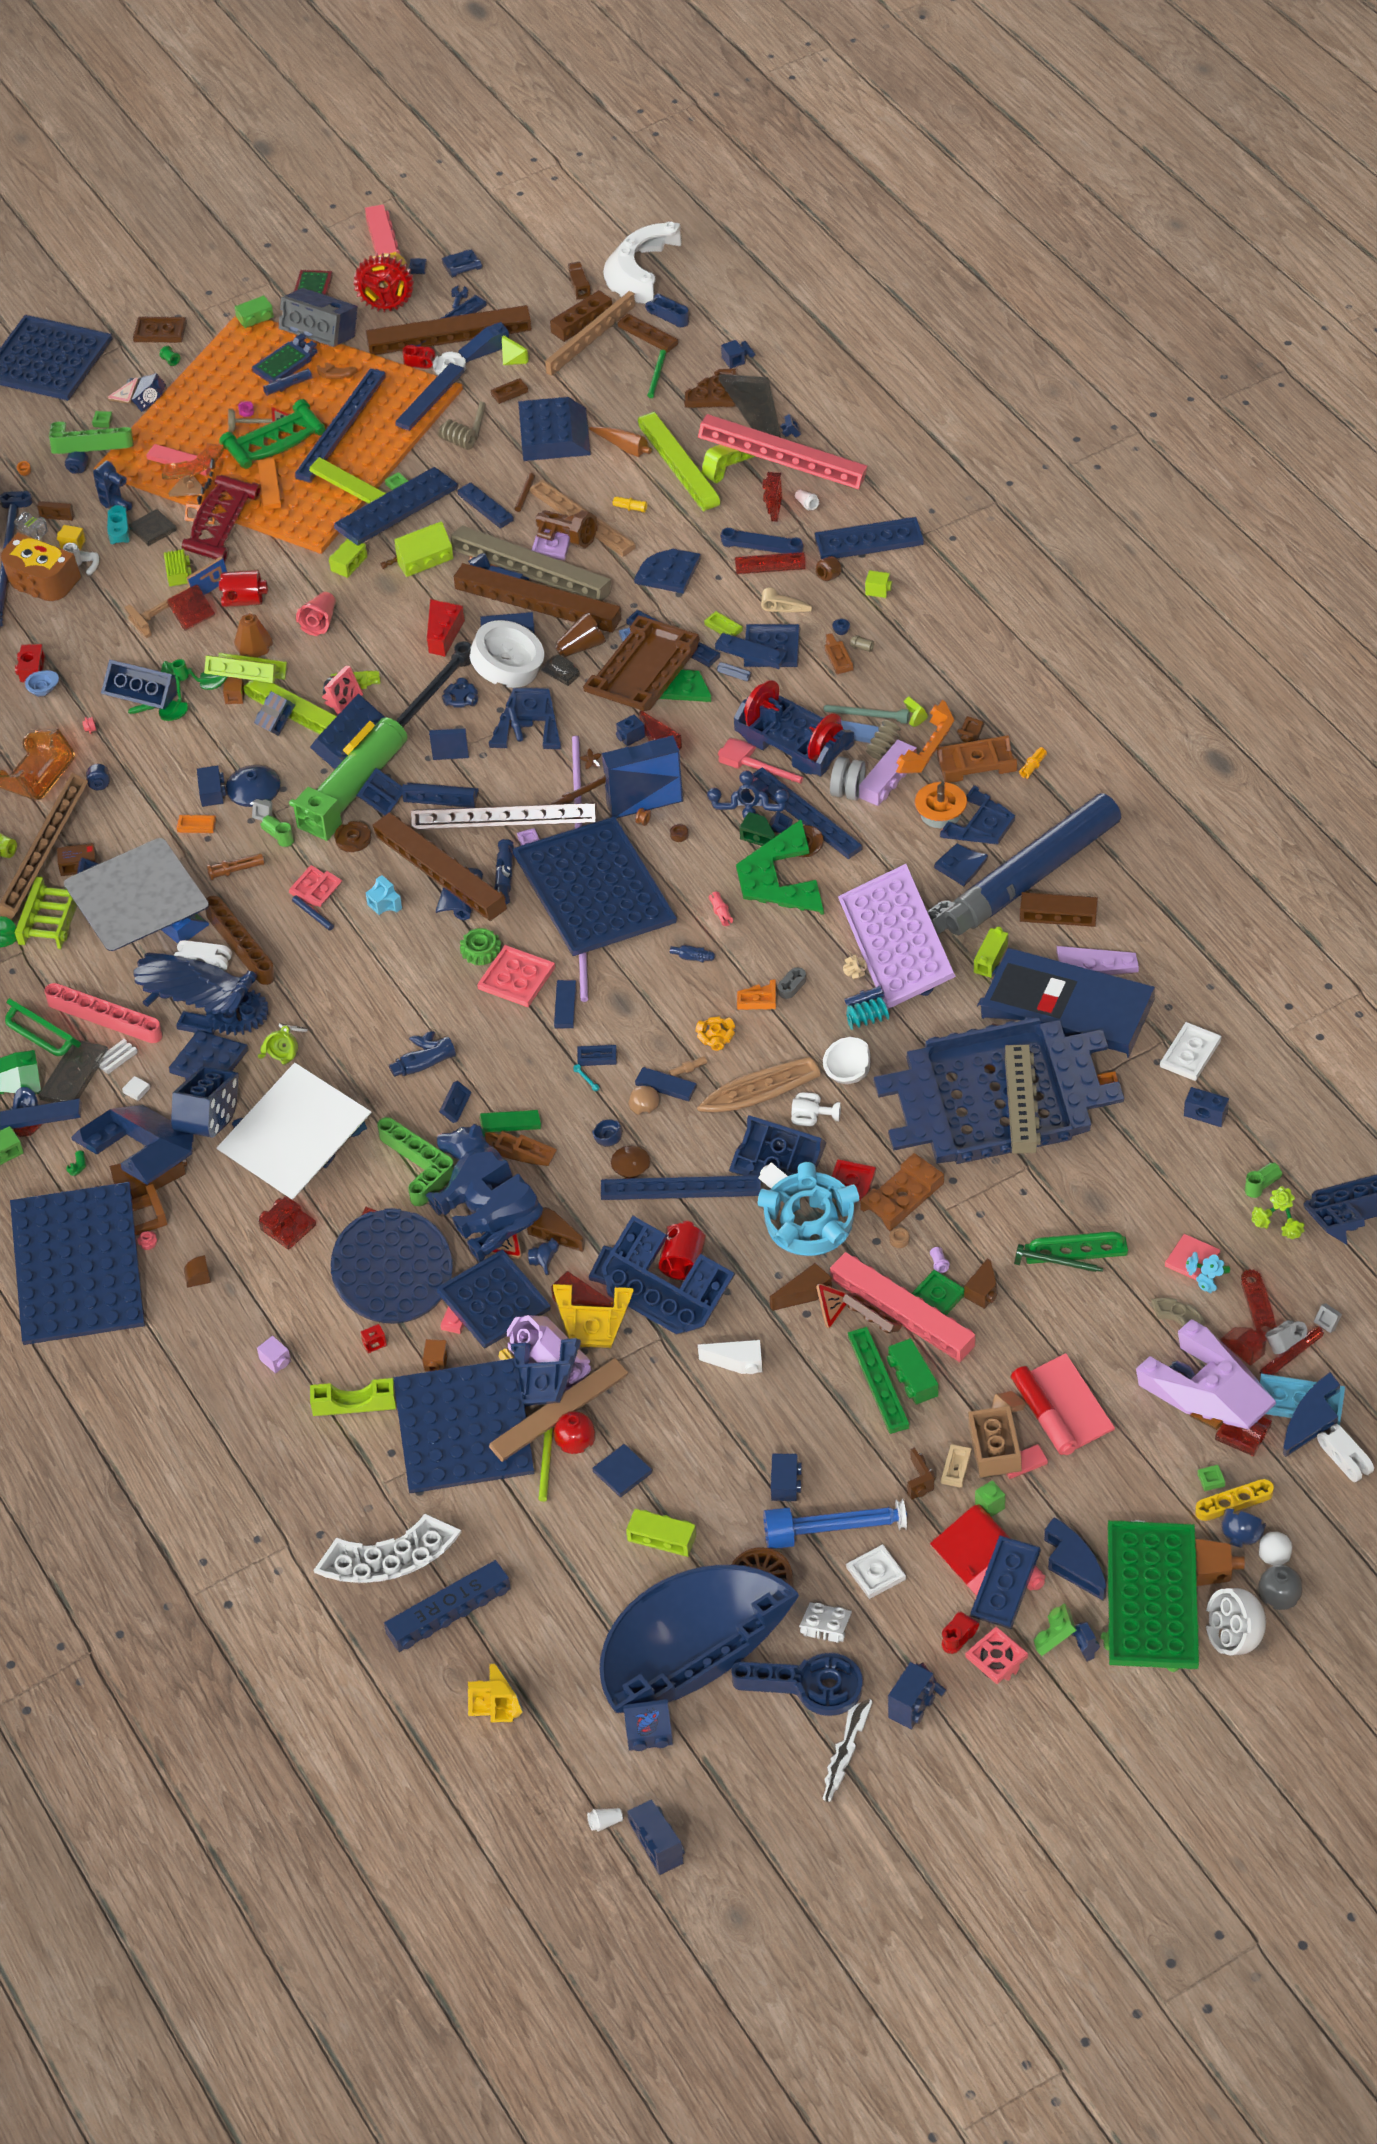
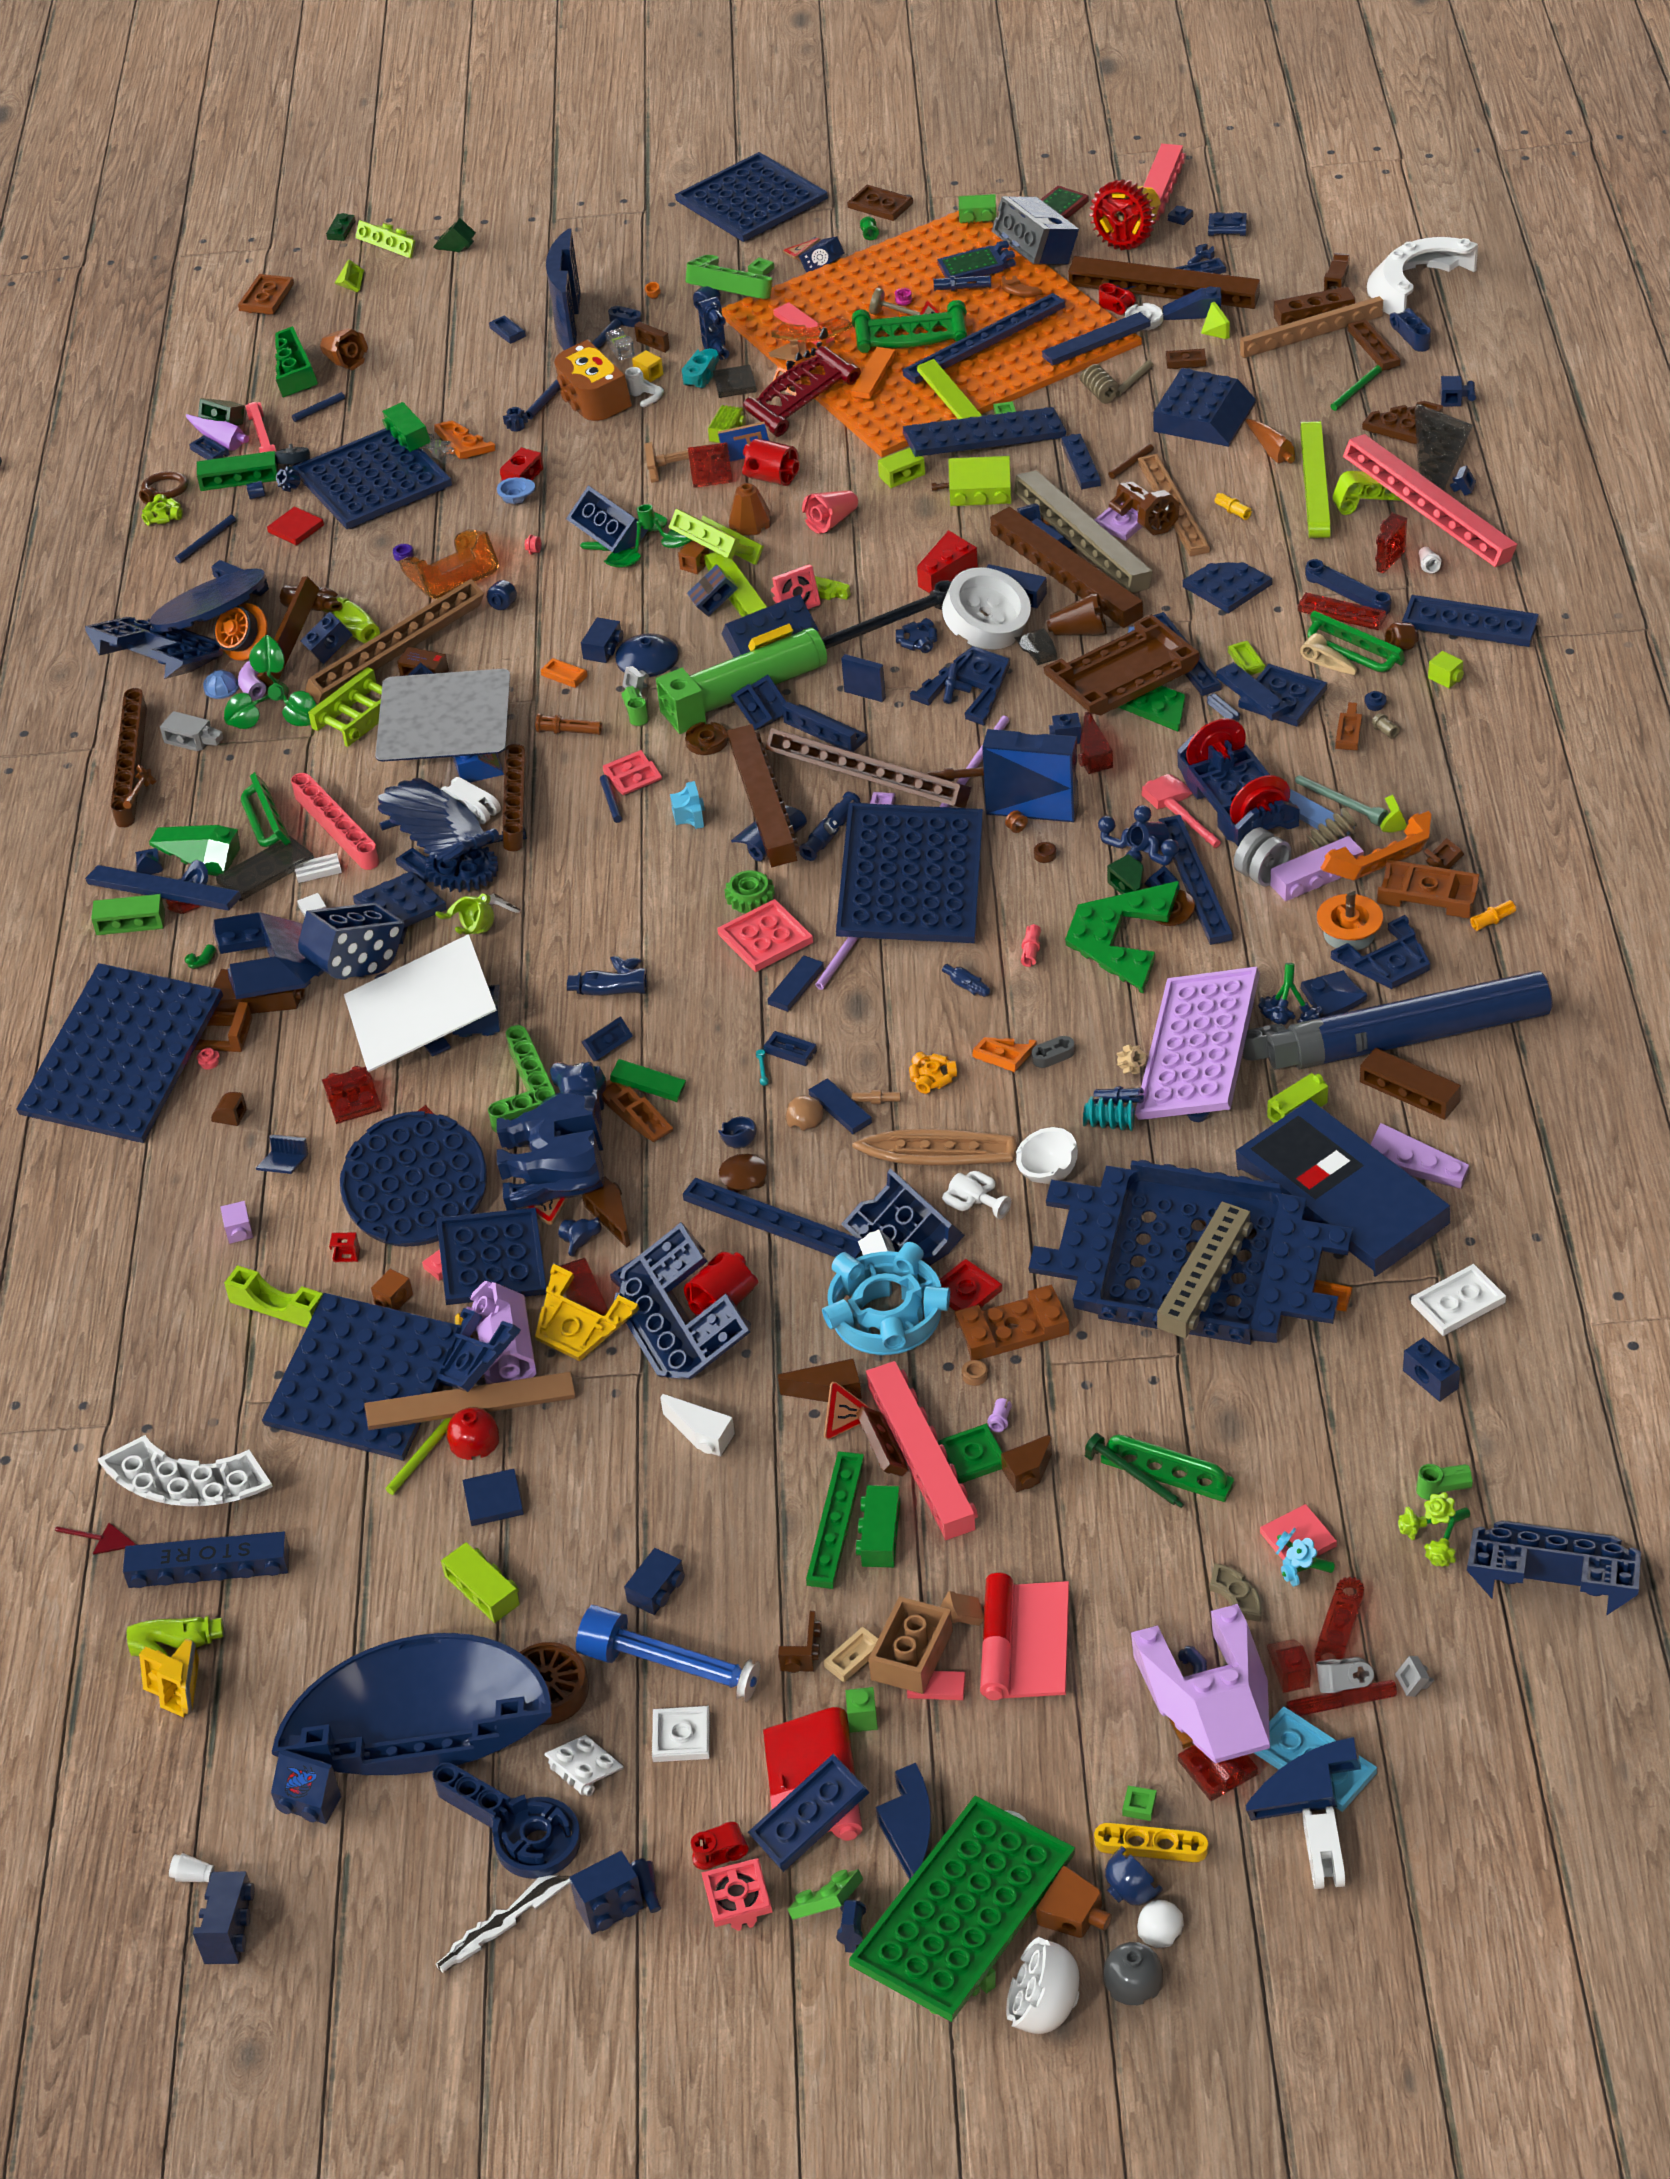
camera: 30 degrees right, 5 degrees down
none -> dark red piece [55,1523,136,1555]
none -> lime piece [127,1616,224,1677]
none -> dark blue piece [256,1135,309,1174]
none -> dark blue plant [1258,963,1323,1025]
none -> green piece [1307,611,1406,672]

